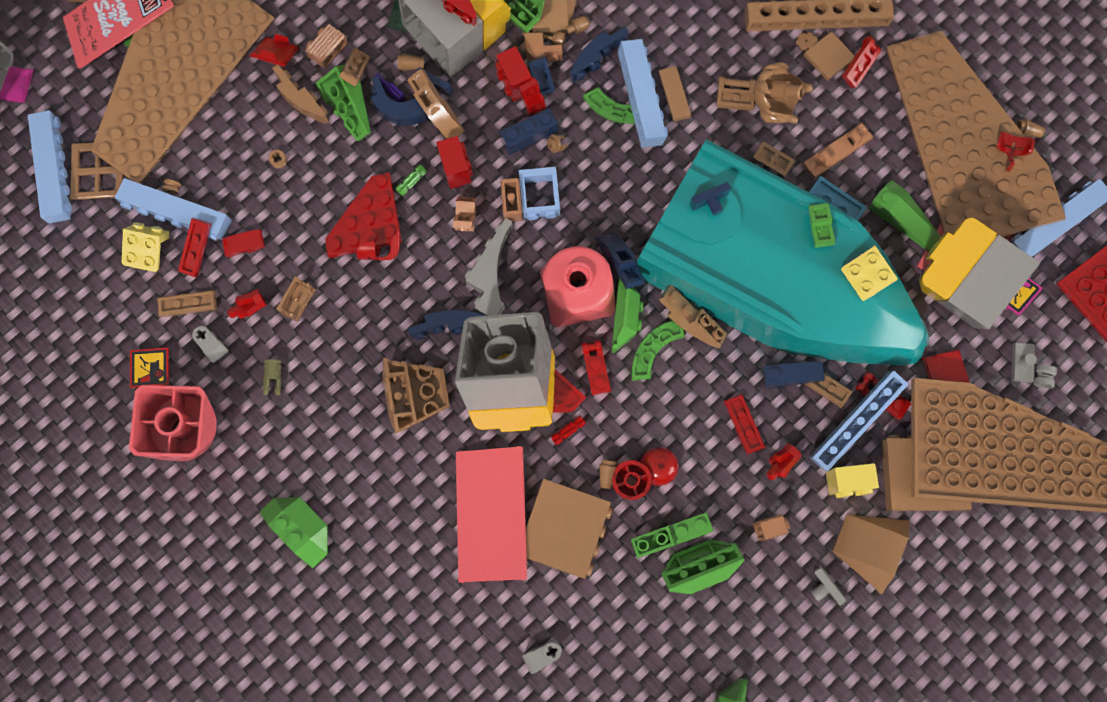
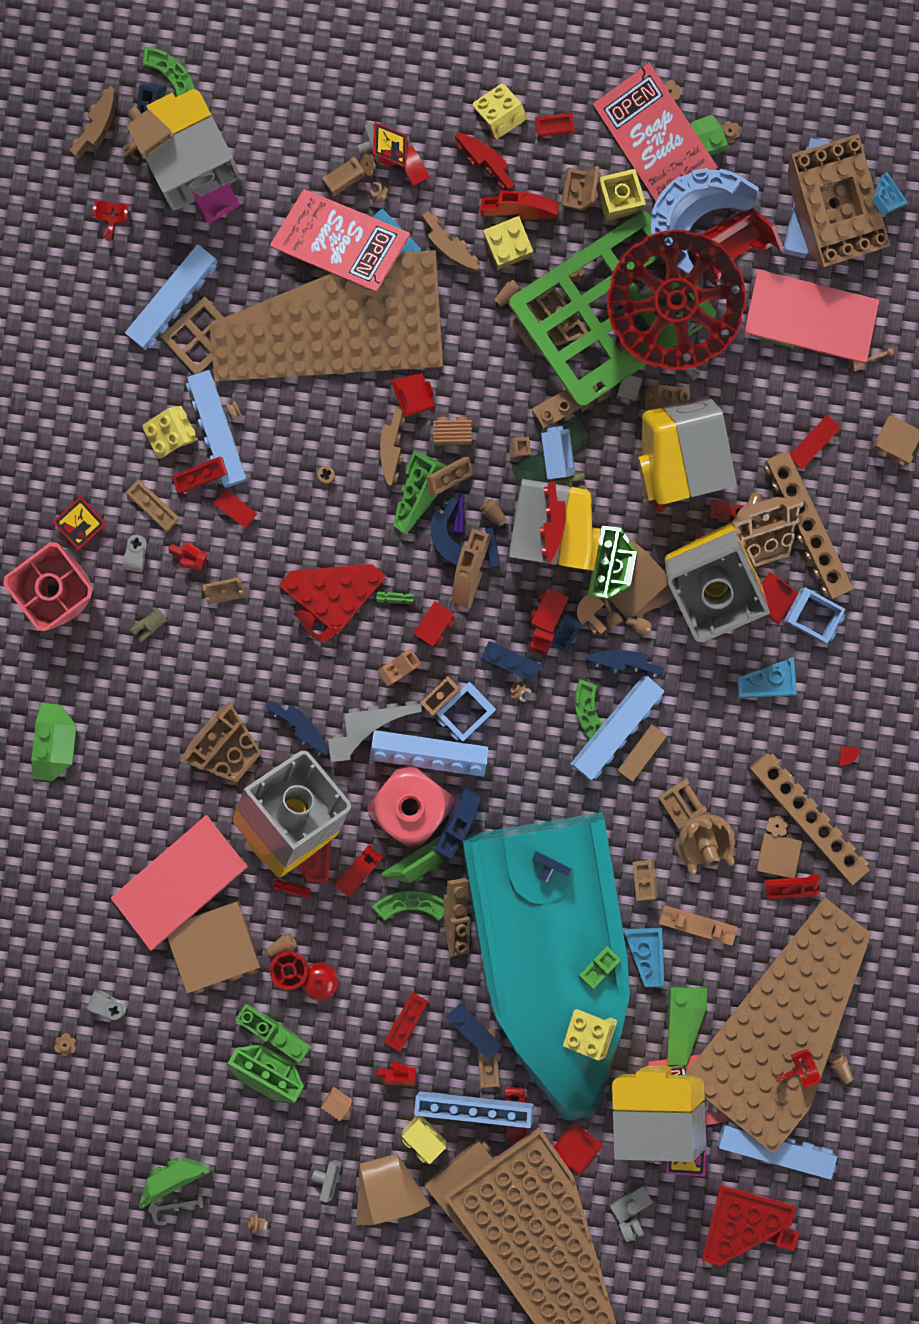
camera: 45 degrees right, 10 degrees up
none -> medium nougat plate [248,1213,268,1233]
none -> light blue brick [370,730,488,777]
none -> medium nougat slope [509,437,532,459]

